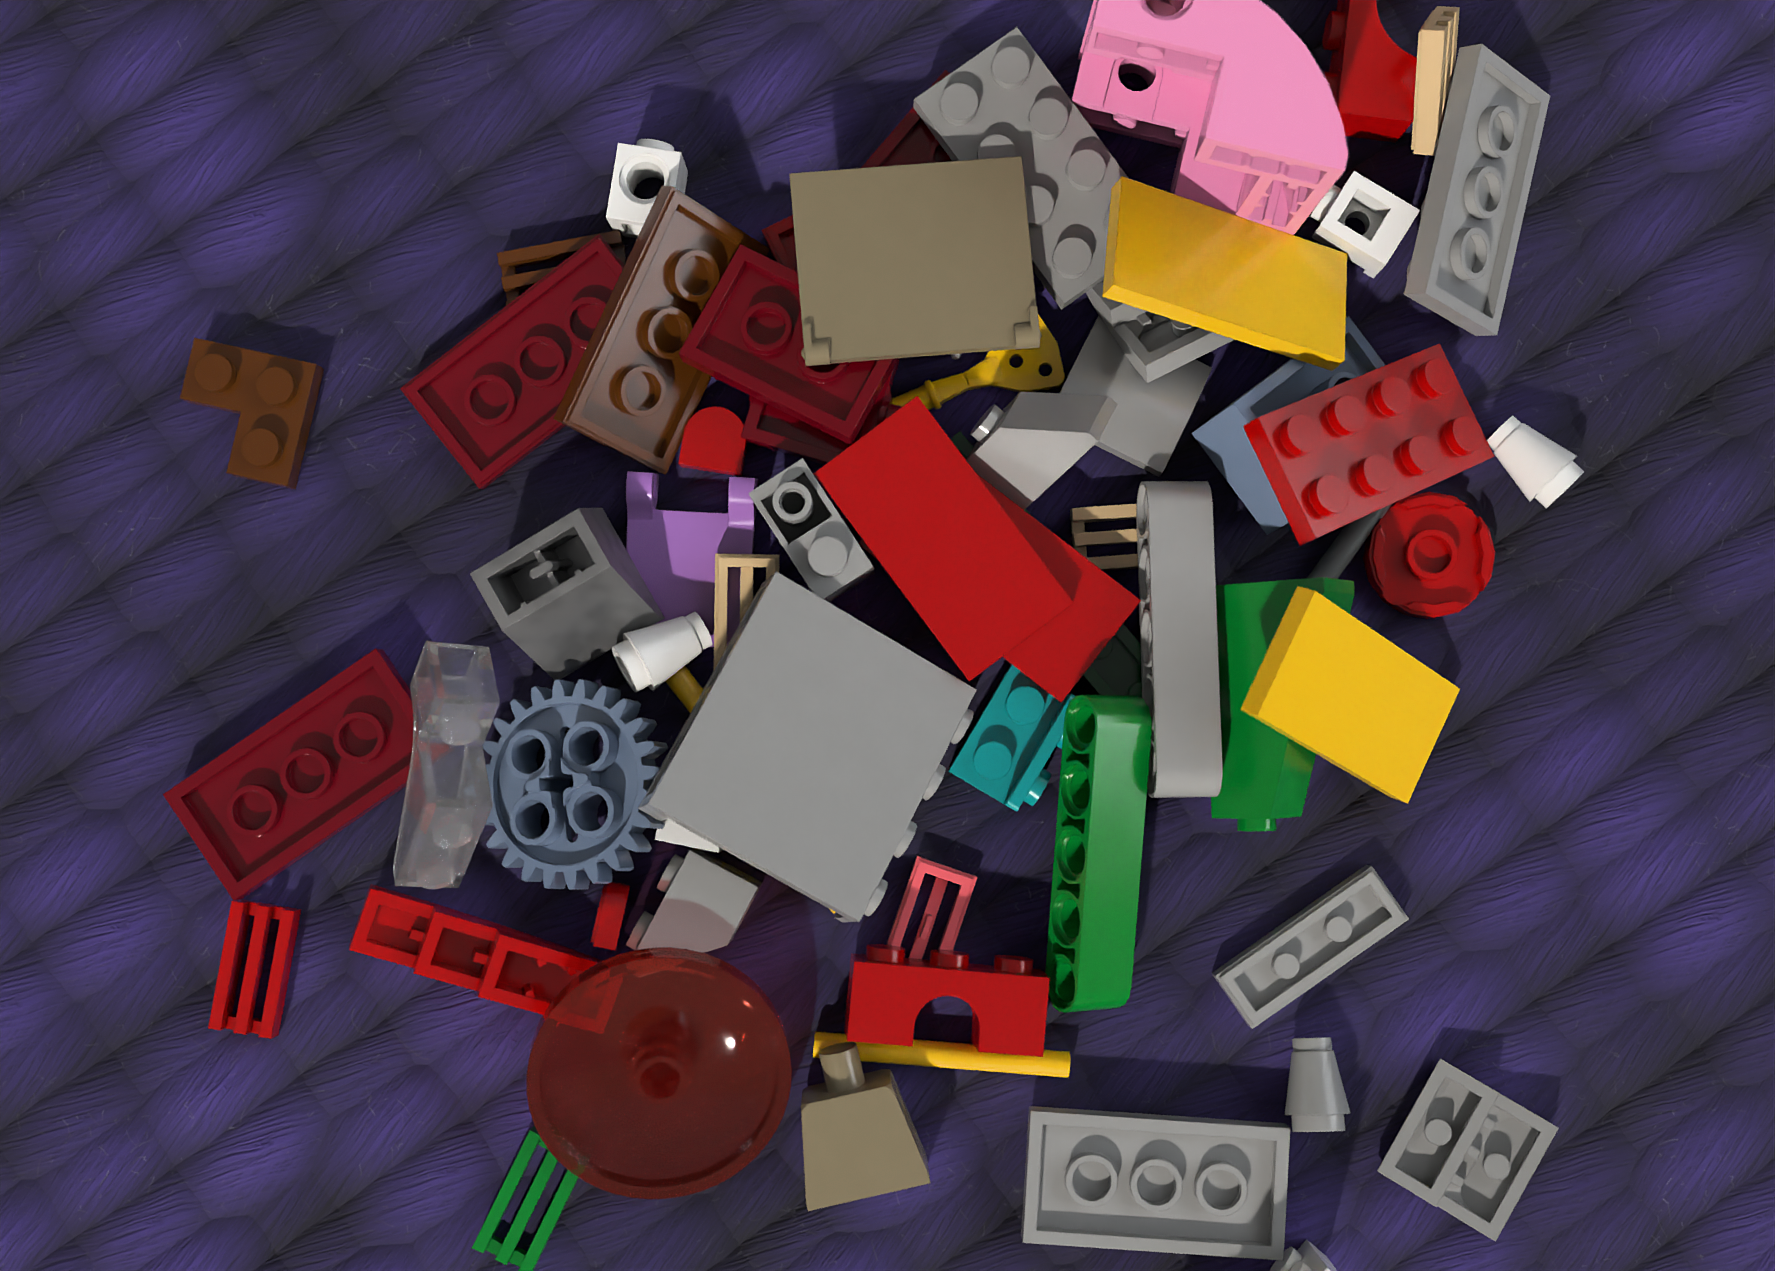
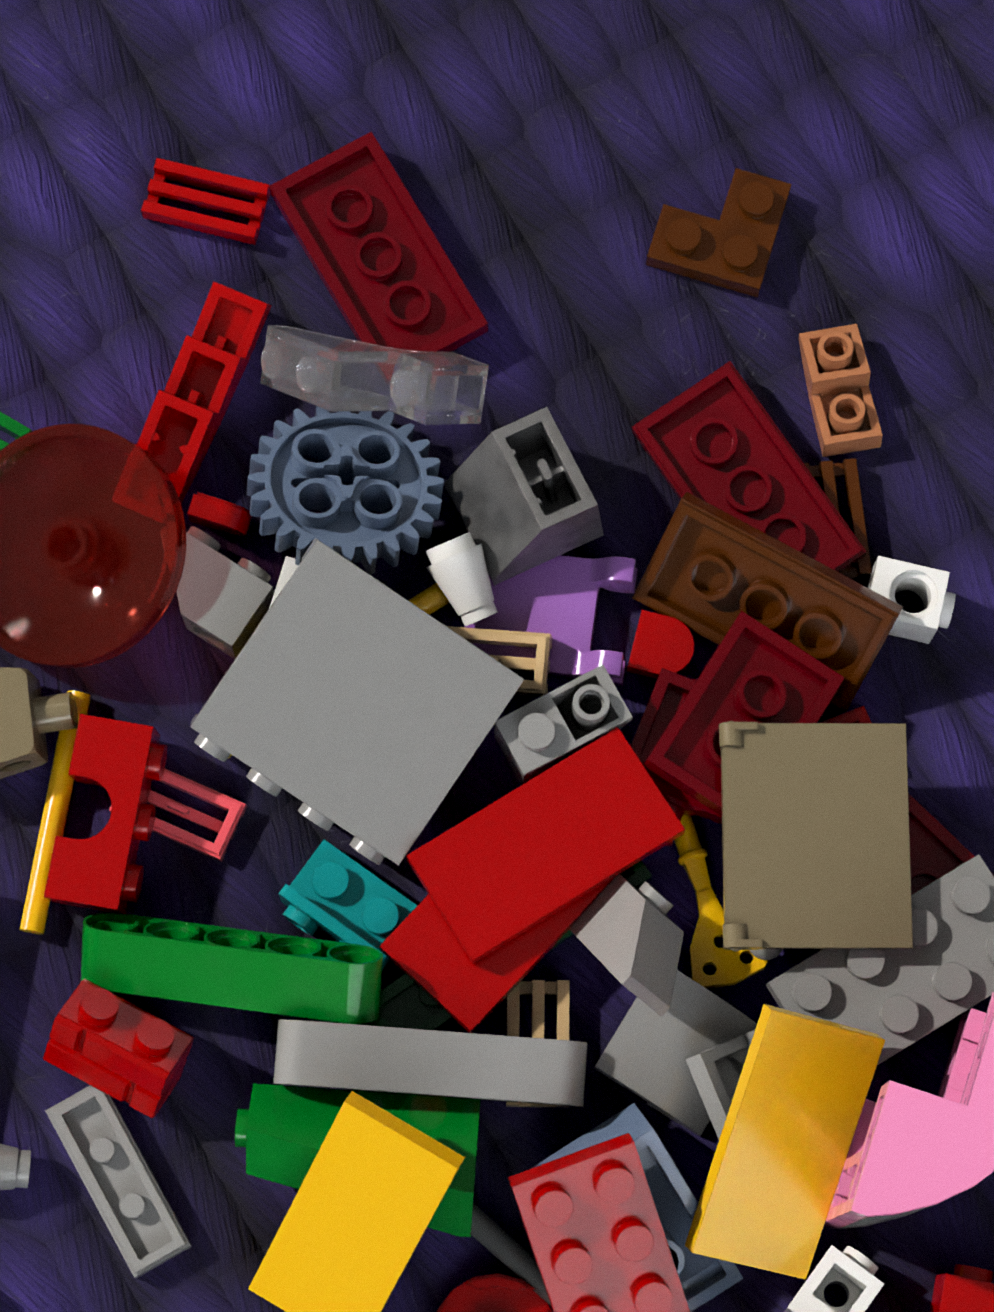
camera: 90 degrees right, 10 degrees down
none -> red brick [43,978,195,1119]
none -> nougat slope [799,324,883,457]

